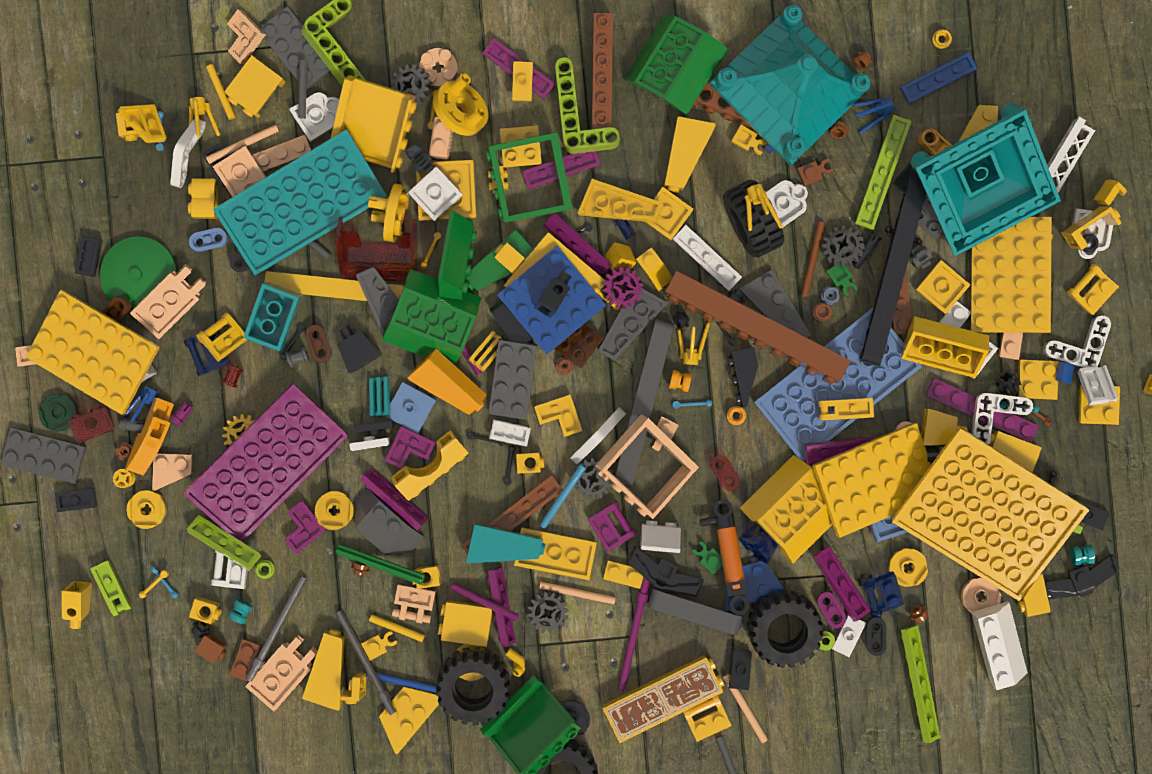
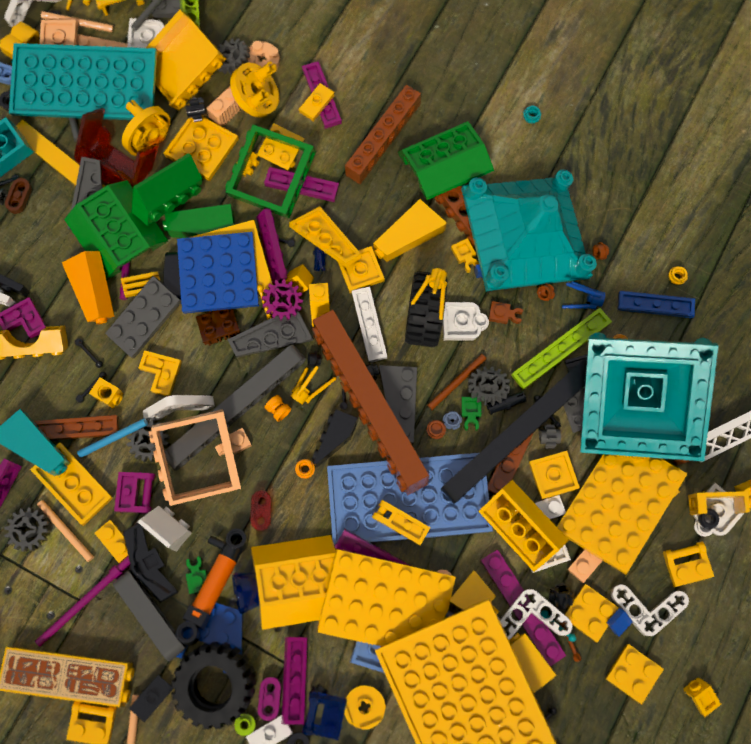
camera: 35 degrees right, 15 degrees down
black torso [338,325,382,374] -> none
teal tile [369,377,390,417] -> none
medium blue plate [386,382,436,434] -> none
white plate [408,167,463,221] -> none
white plate [489,420,531,447] -> none
yellow brick [494,243,525,274] -> none
black torso [534,271,572,318] -> none
lime beam [555,57,620,154] -> none
dark orange plate [555,357,574,375] -> none
dark azure hinge [673,399,713,409] -> none
white plate [1077,365,1118,405] -> none

